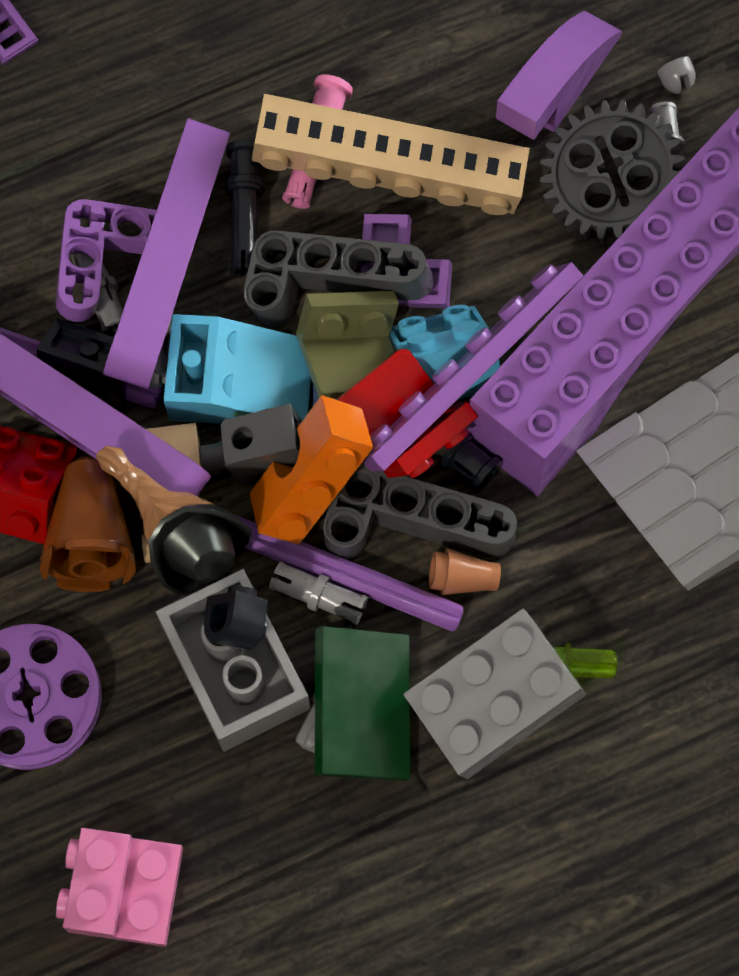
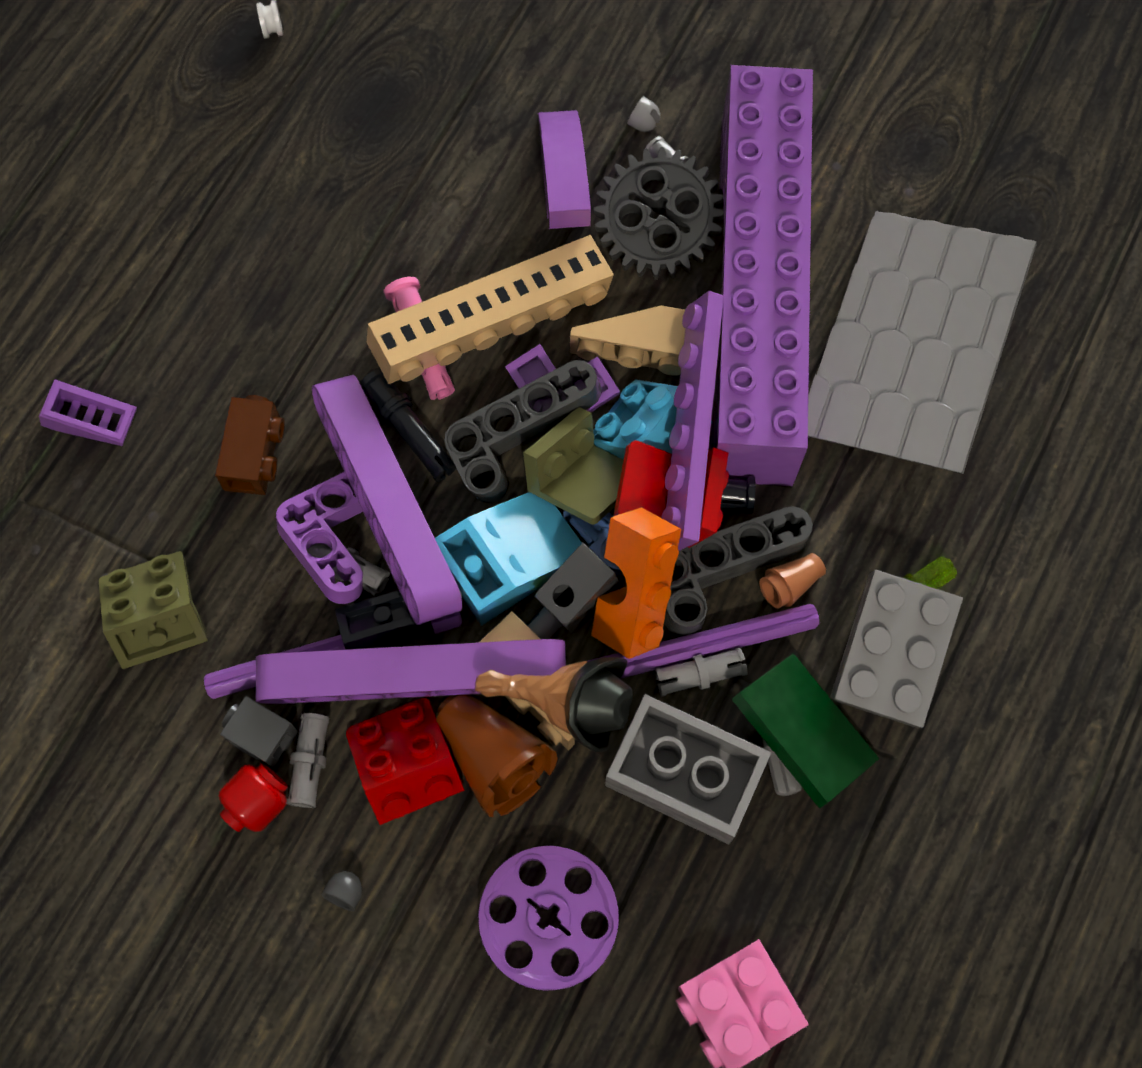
camera: 40 degrees left, 0 degrees up
black plate [204,586,268,651] -> none
none -> reddish brown brick [215,395,285,495]
none -> tan slope [570,305,685,376]

